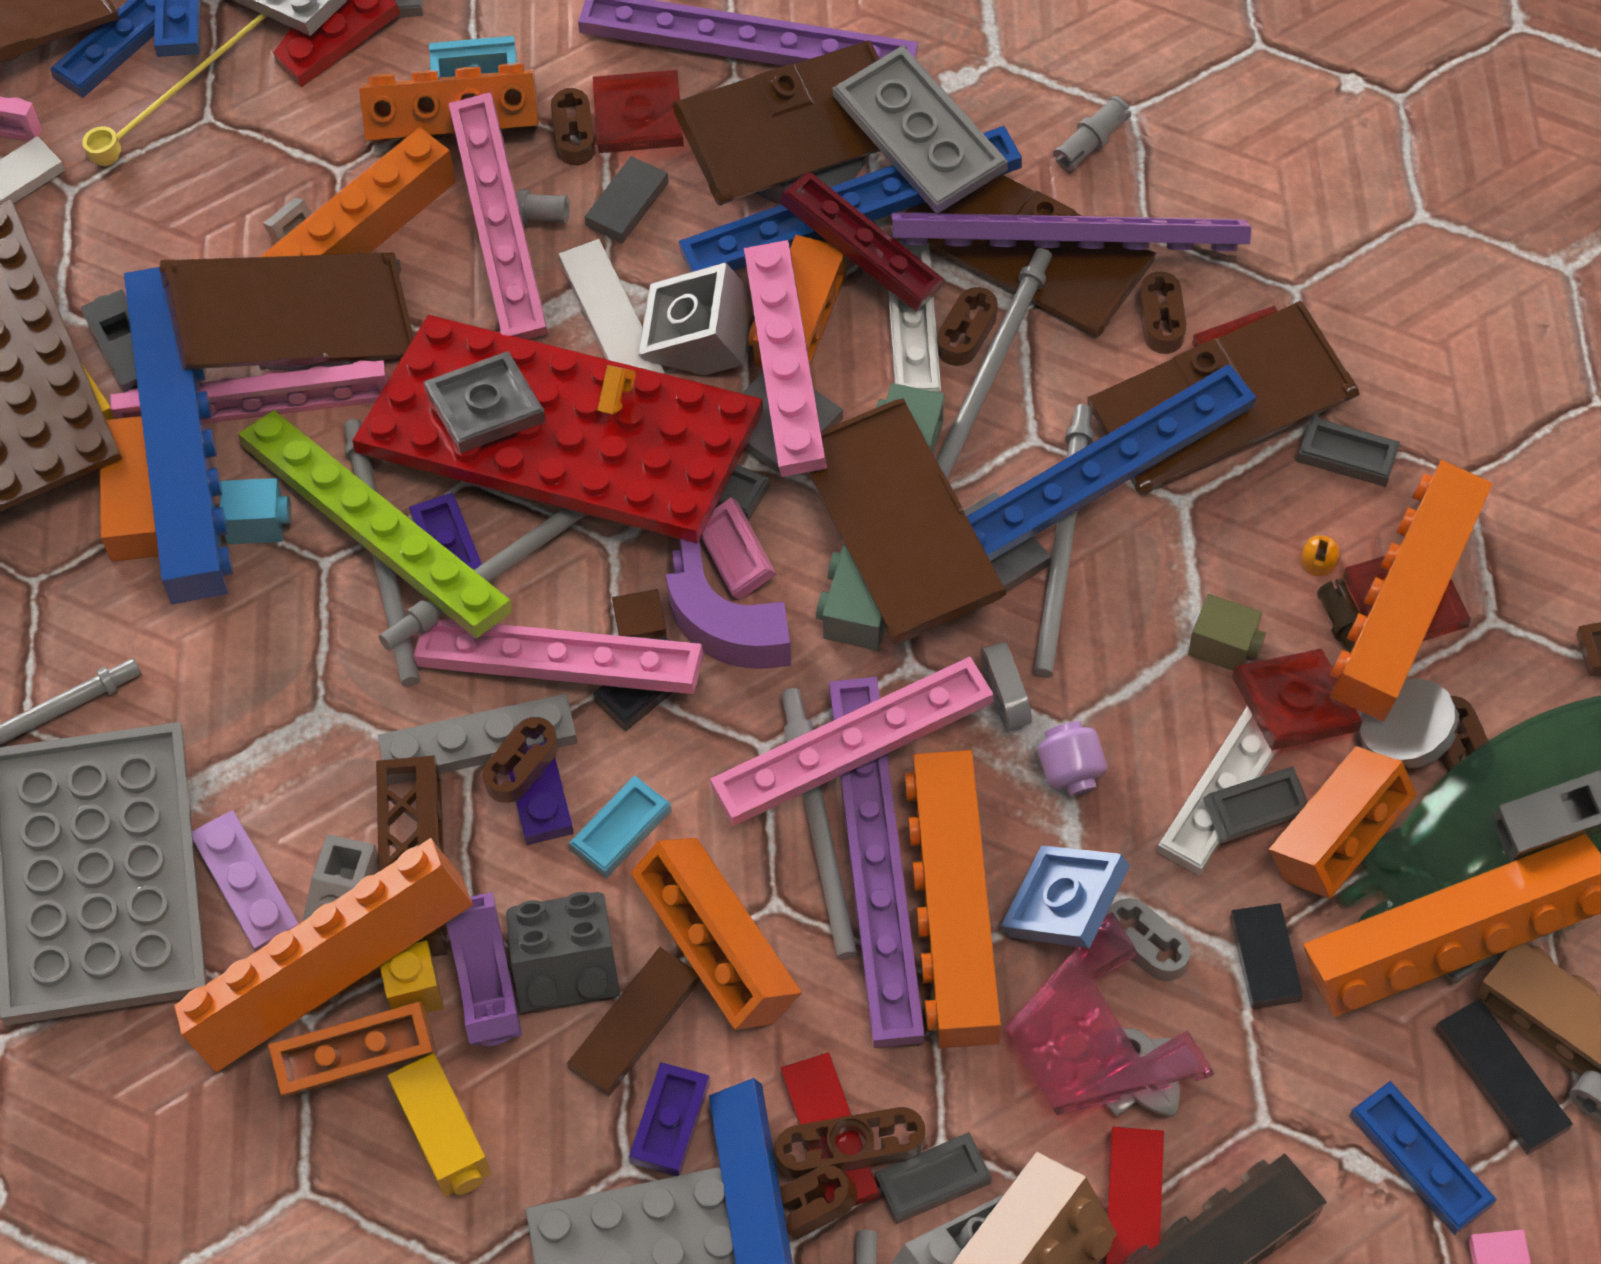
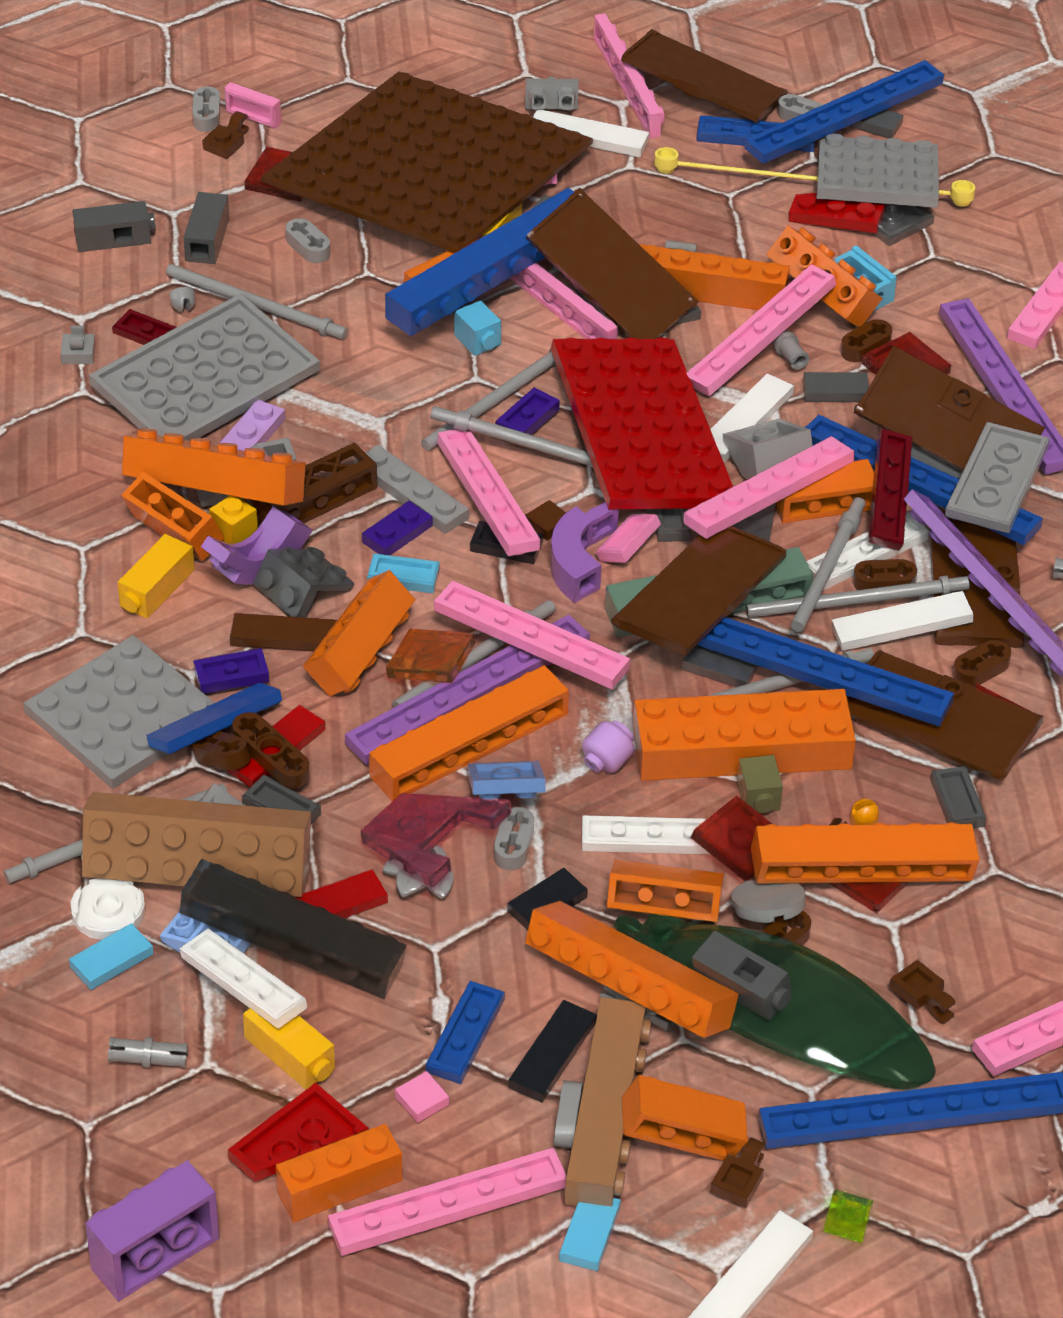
camera: 55 degrees right, 15 degrees down
lime plate [238,410,513,639] -> none
flat silver tile [424,351,546,453] -> none
reddish brown beam [483,717,558,803] -> none
light orange tile [597,365,636,414] -> none
light grey beam [980,642,1032,730] -> none
dark grey tile [1203,766,1308,844] -> none
none -> clear orange tile [386,629,475,683]
none -> orange brick [633,689,856,781]
none -> light grey bar [791,497,866,632]
none -> white tile [832,591,973,651]

